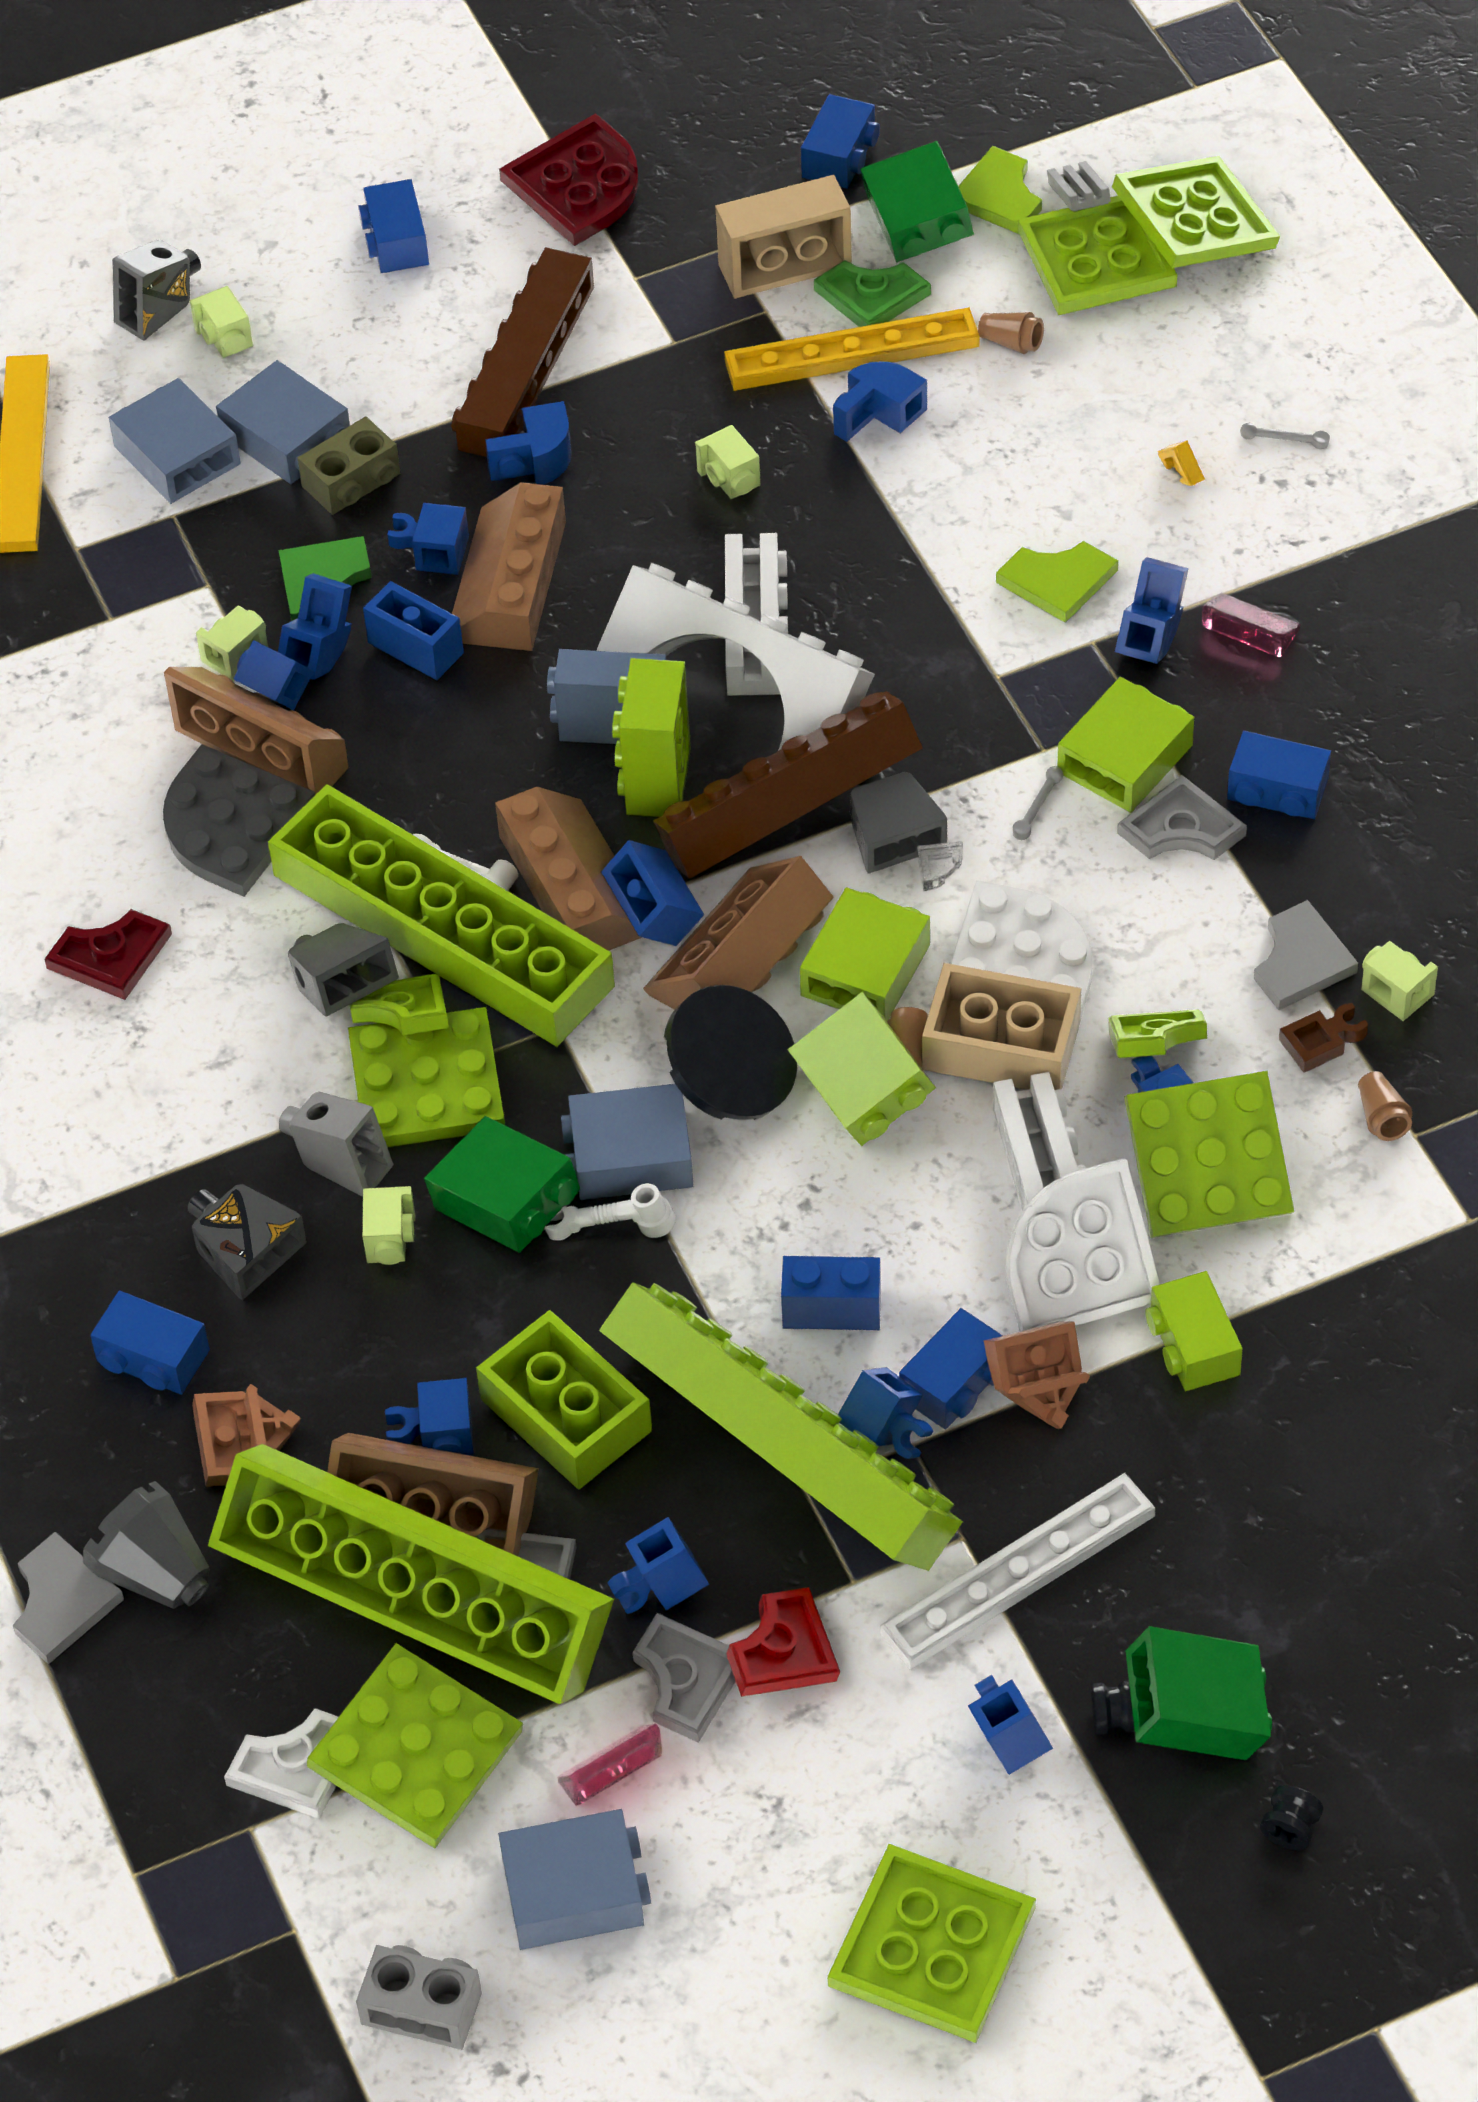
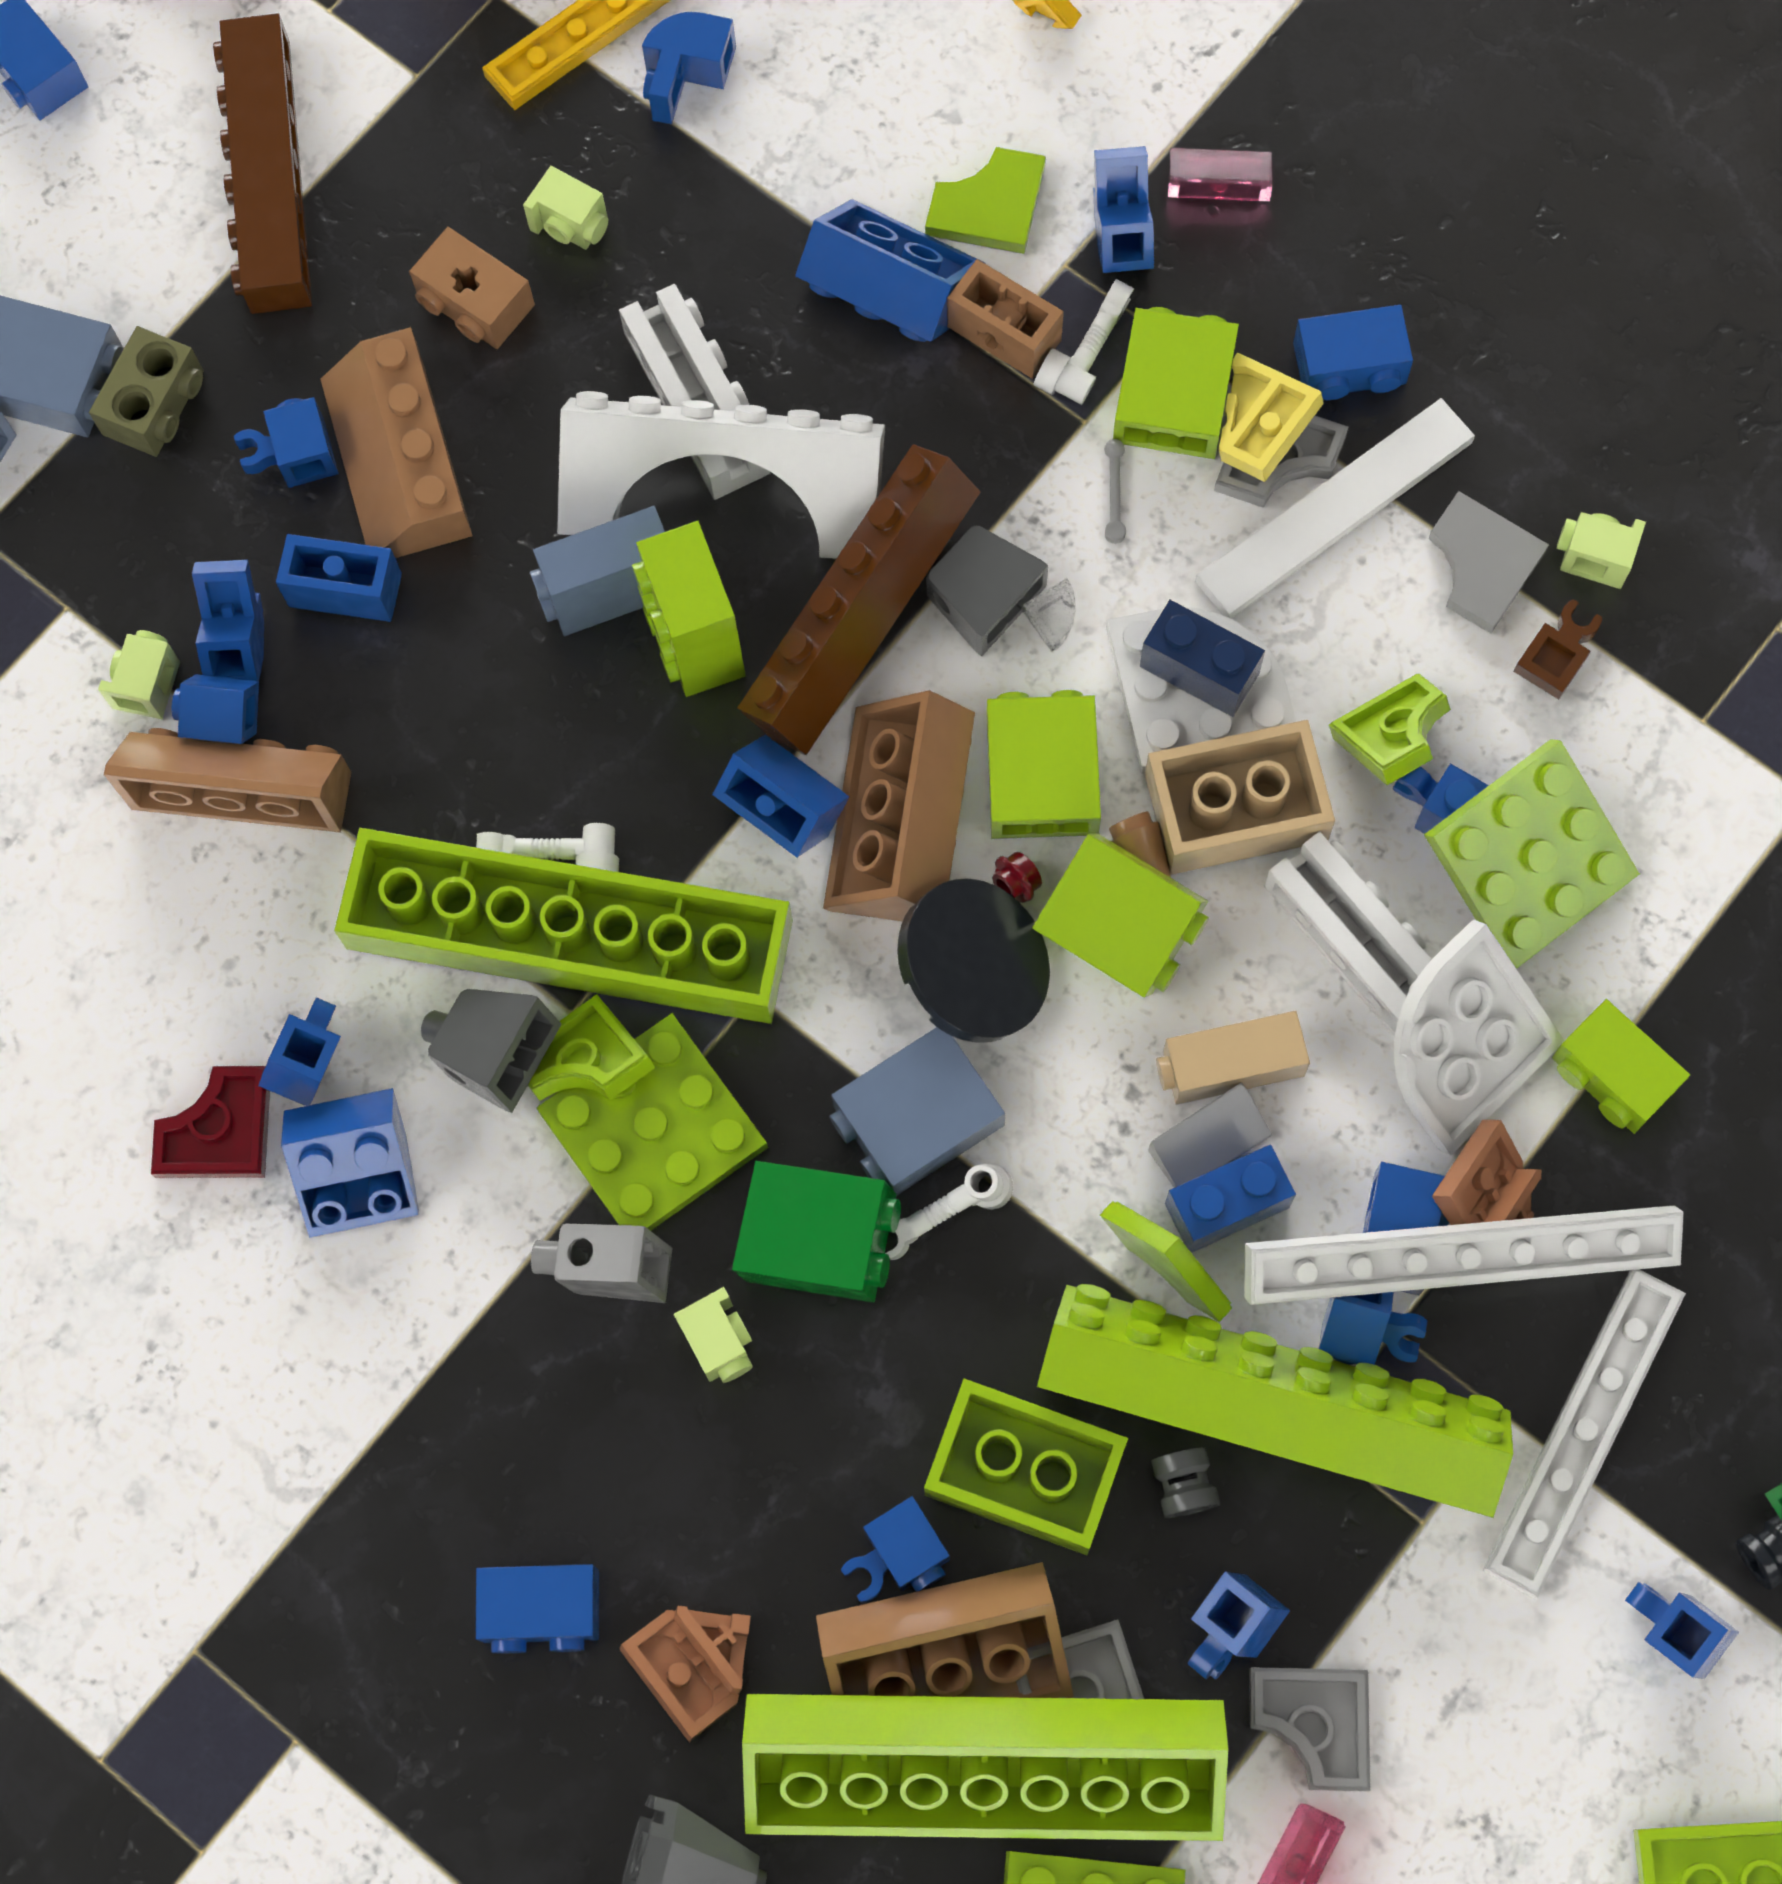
camera: 25 degrees left, 20 degrees up
dark grey plate [163,744,315,897] -> none
dark grey torso [188,1184,307,1300] -> none
bright green tile [278,536,372,621] -> none
blue brick [485,401,571,485] -> none
medium nougat slope [495,787,642,951] -> none
red tile [726,1587,840,1697] -> none
medium nougat cone [1358,1072,1412,1141] -> none
none -> blue brick [258,997,341,1106]
none -> blue slope [281,1088,419,1238]
none -> medium nougat brick [409,227,535,349]
none -> blue slope [795,199,986,342]
none -> medium nougat brick [947,259,1064,379]
none -> dark red plate [992,852,1042,903]
none -> white brick [1033,279,1134,405]
none -> lime tile [1100,1201,1232,1322]
none -> dark blue brick [1140,599,1265,718]
none -> light grey slope [1148,1083,1272,1188]
none -> dark grey wheel [1151,1447,1220,1518]
none -> tan brick [1156,1011,1310,1105]
none -> white tile [1195,398,1475,619]
none -> light yellow wing [1218,353,1324,482]
none -> white tile [1244,1206,1683,1305]

